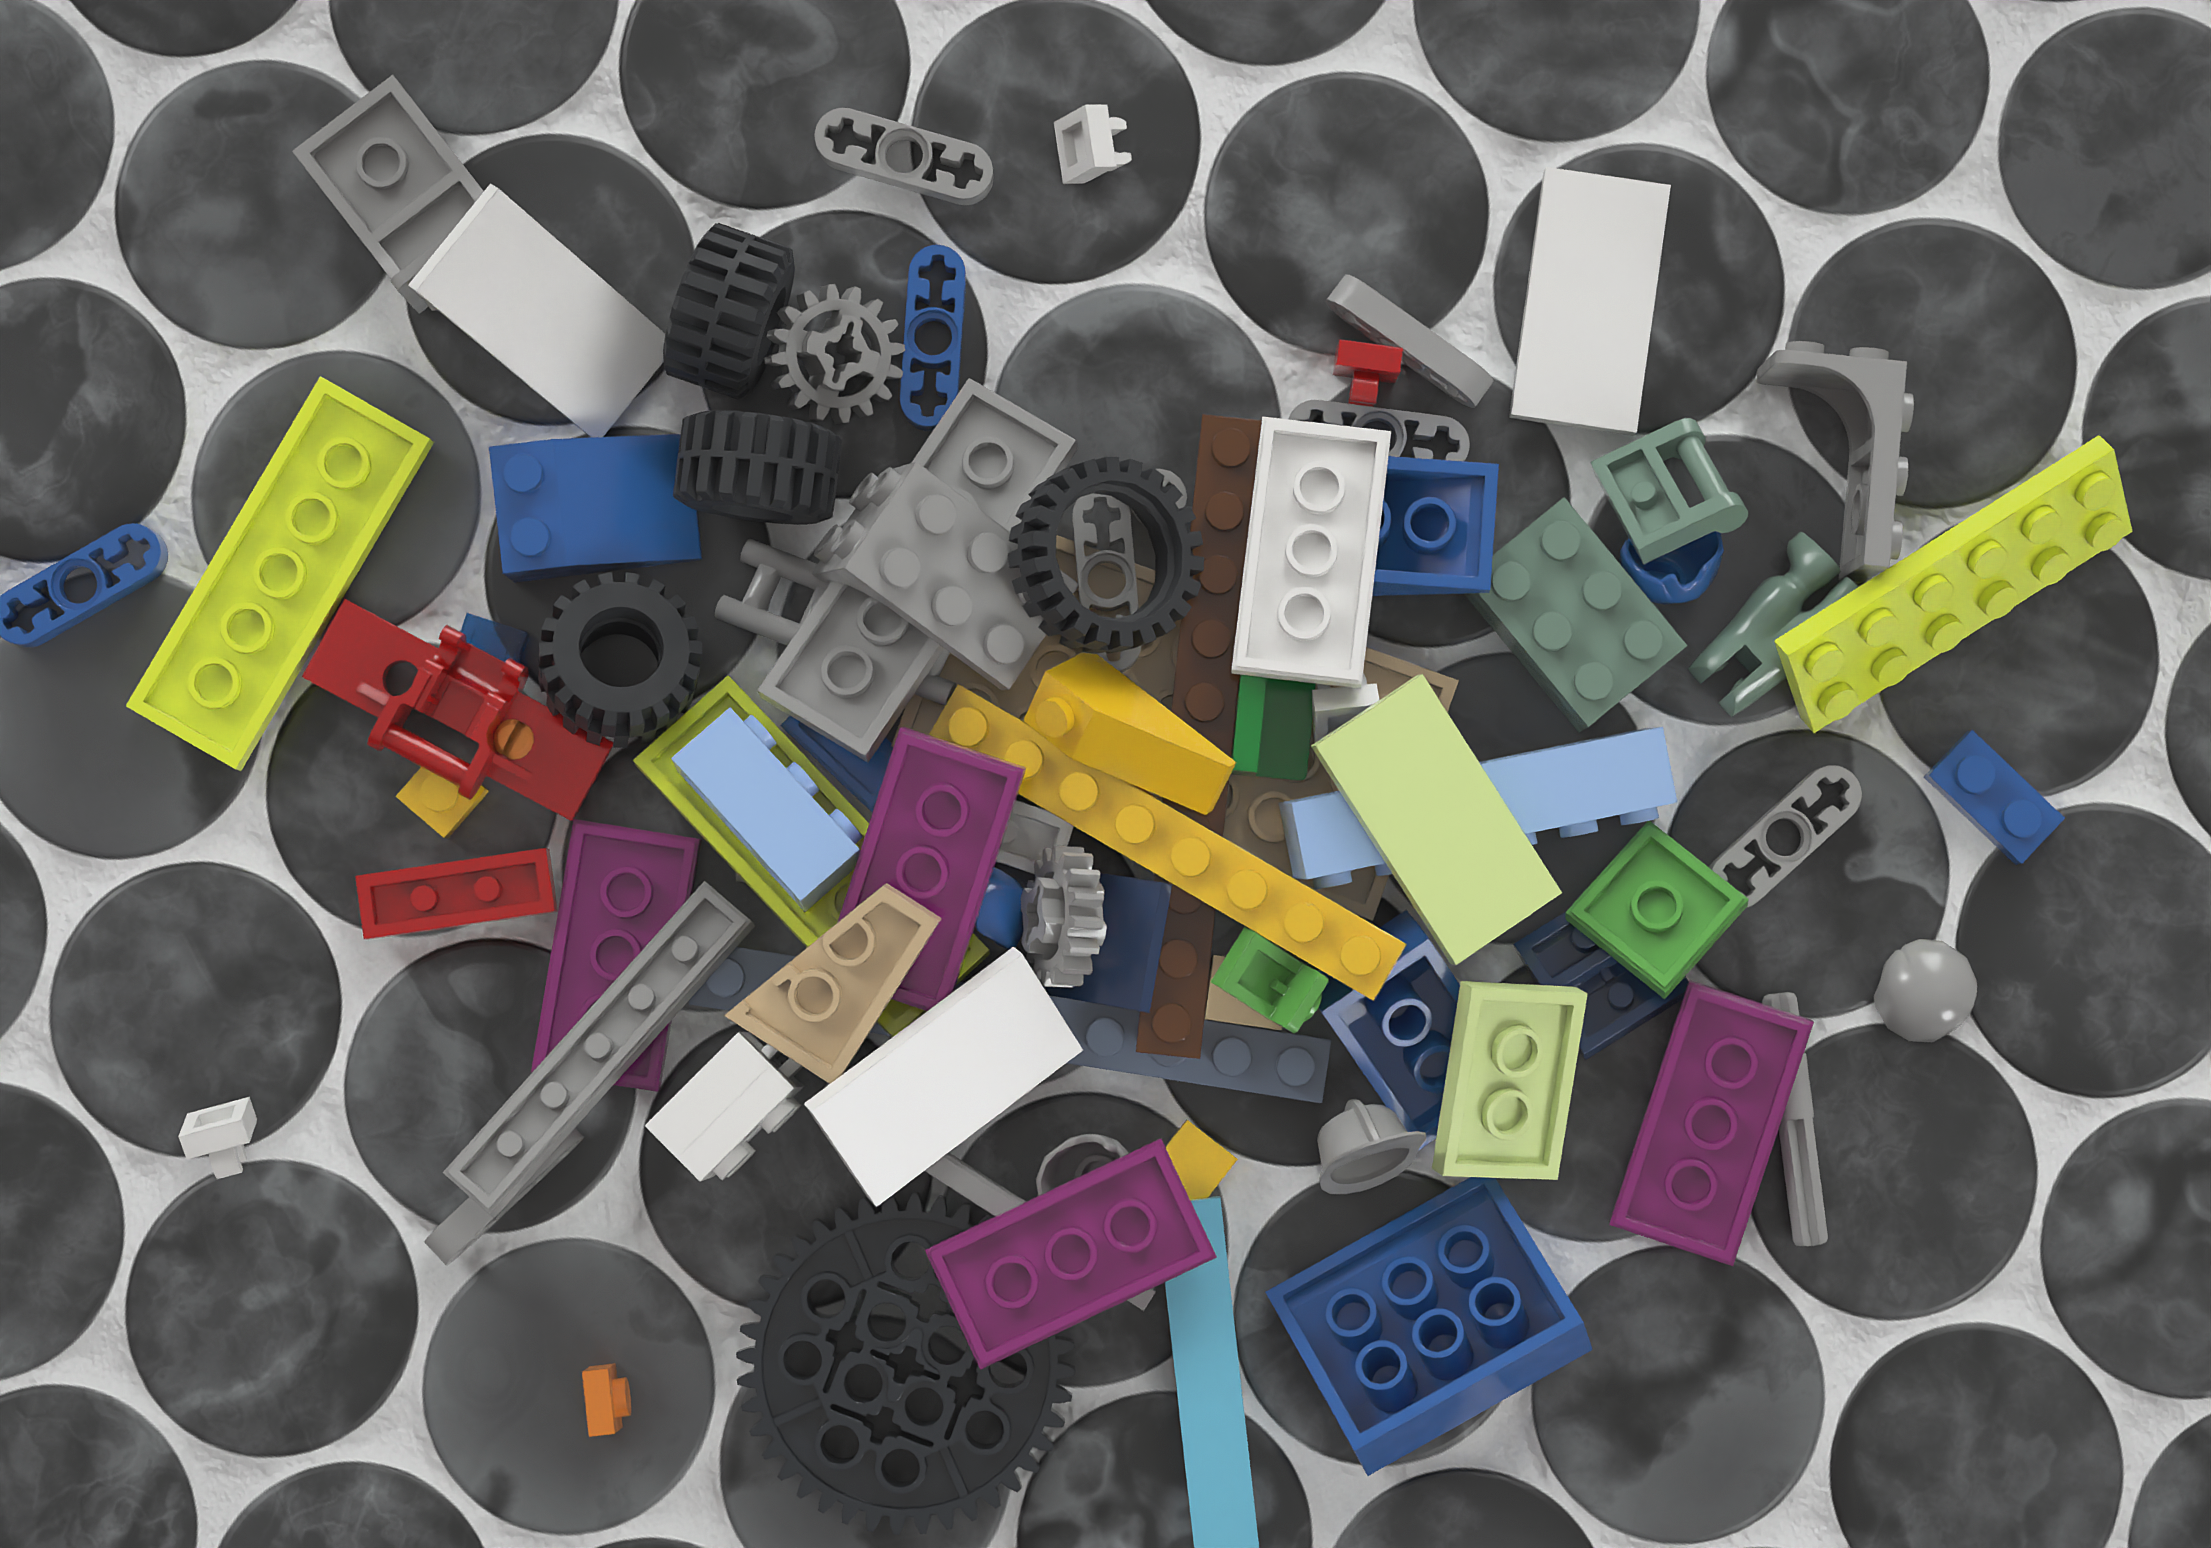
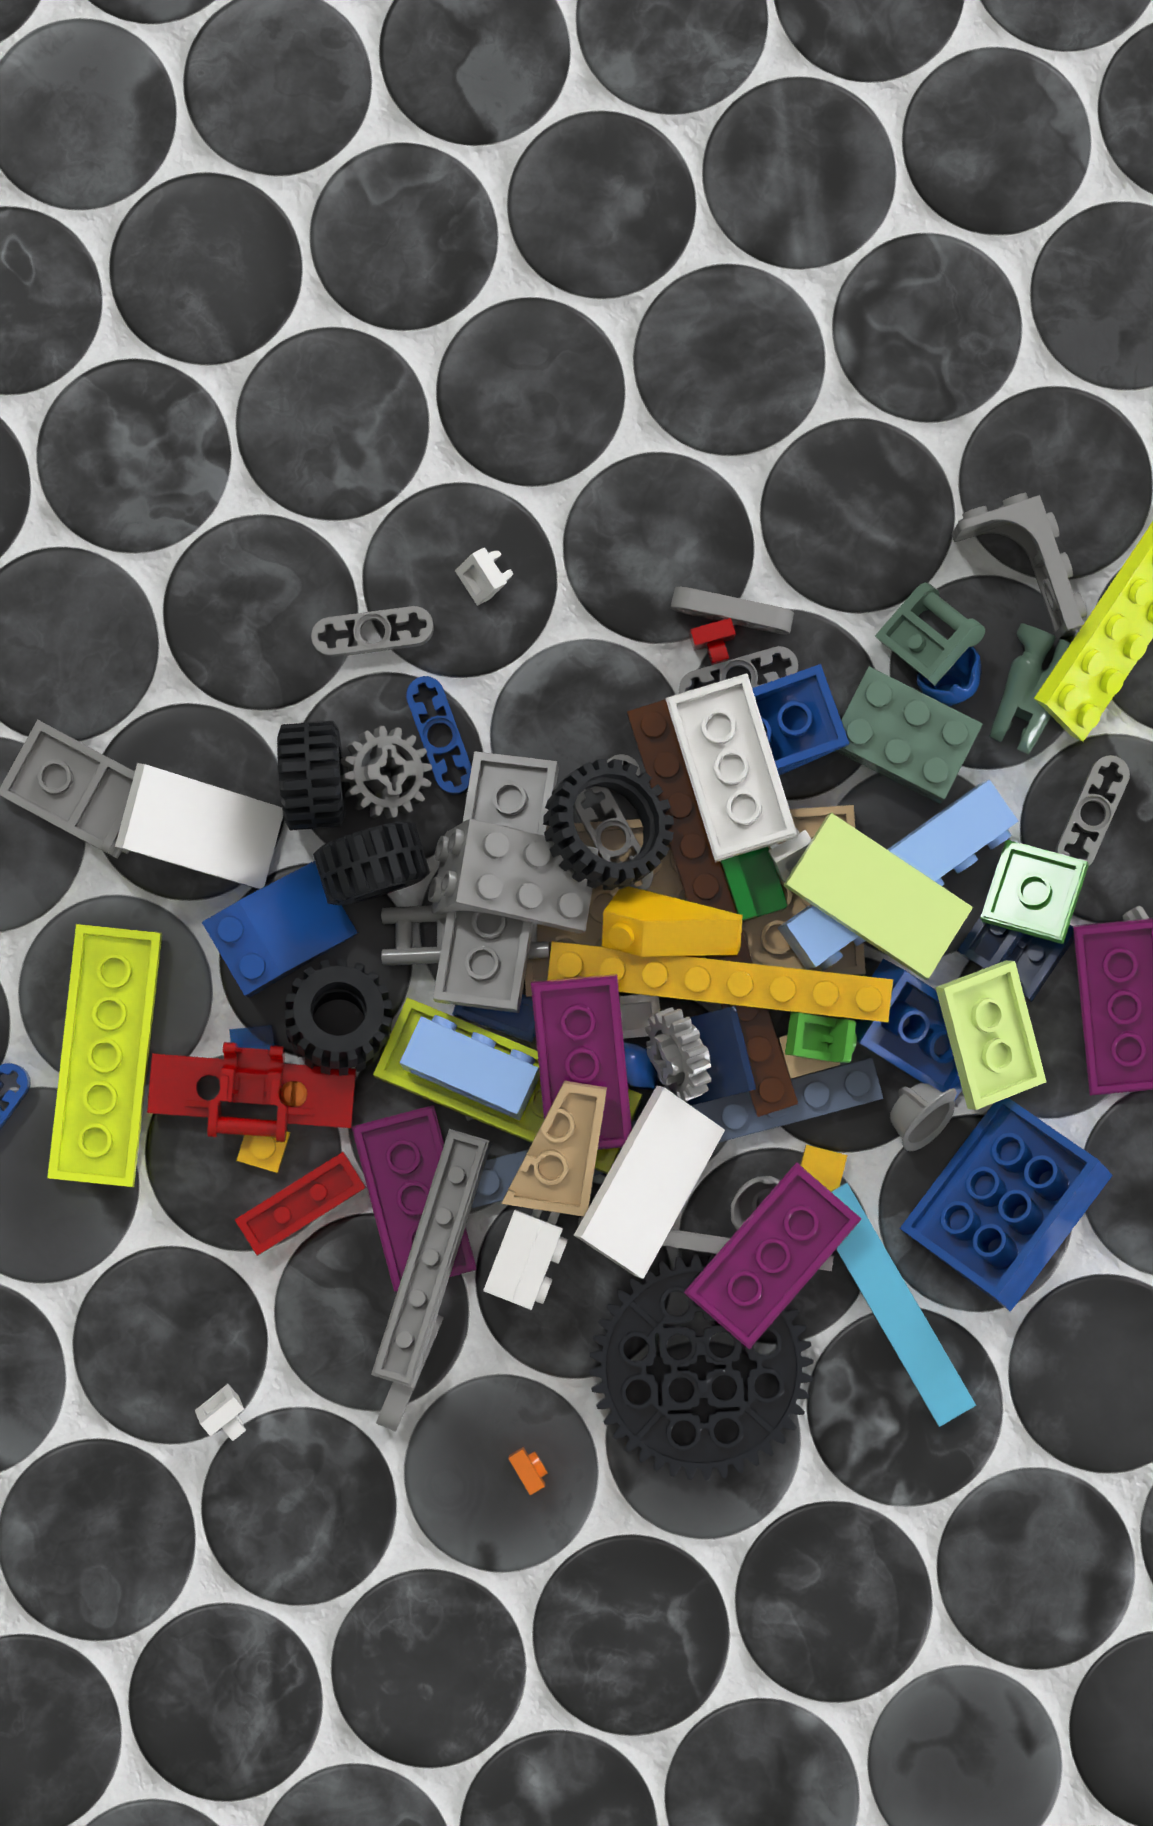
camera: 20 degrees left, 0 degrees up
white tile [1509,167,1671,436] -> none

